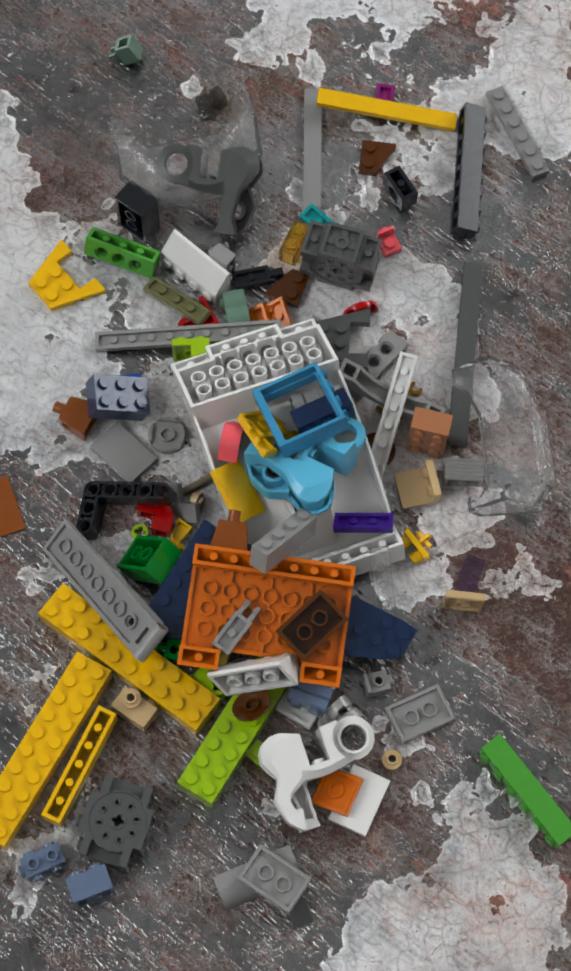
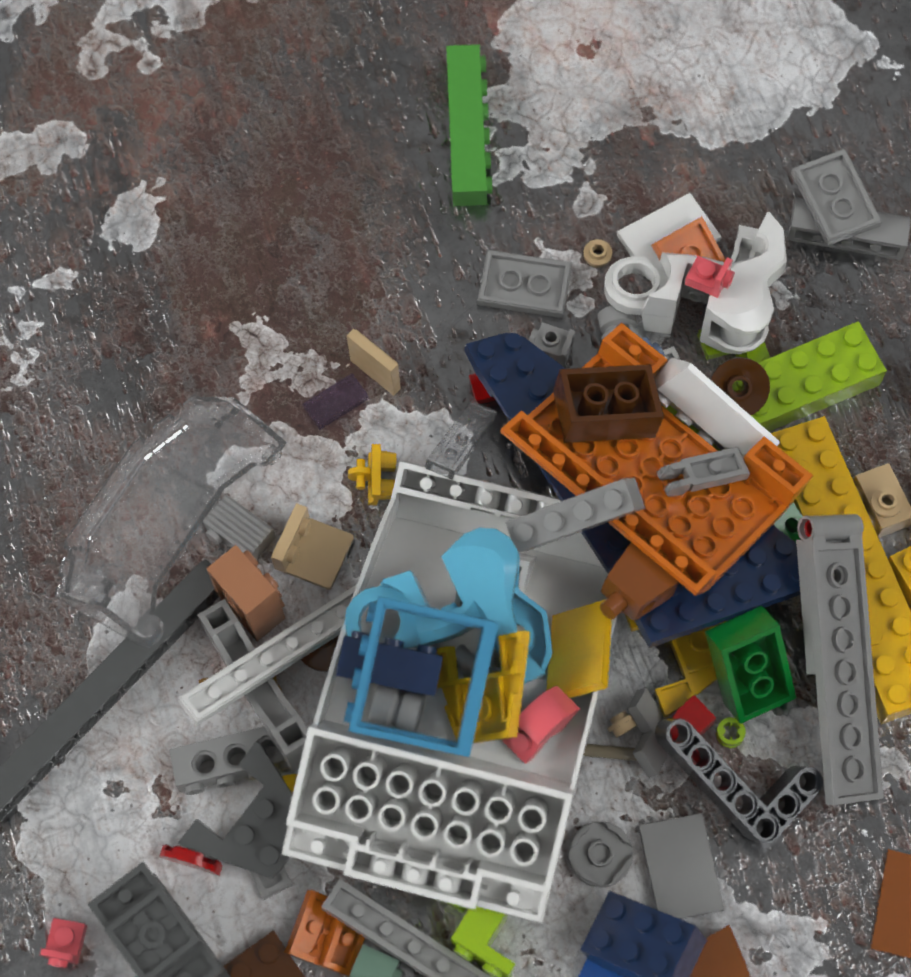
camera: 140 degrees left, 0 degrees up
dark purple plate [333,513,394,533] -> none
none -> coral bracket [684,256,735,298]

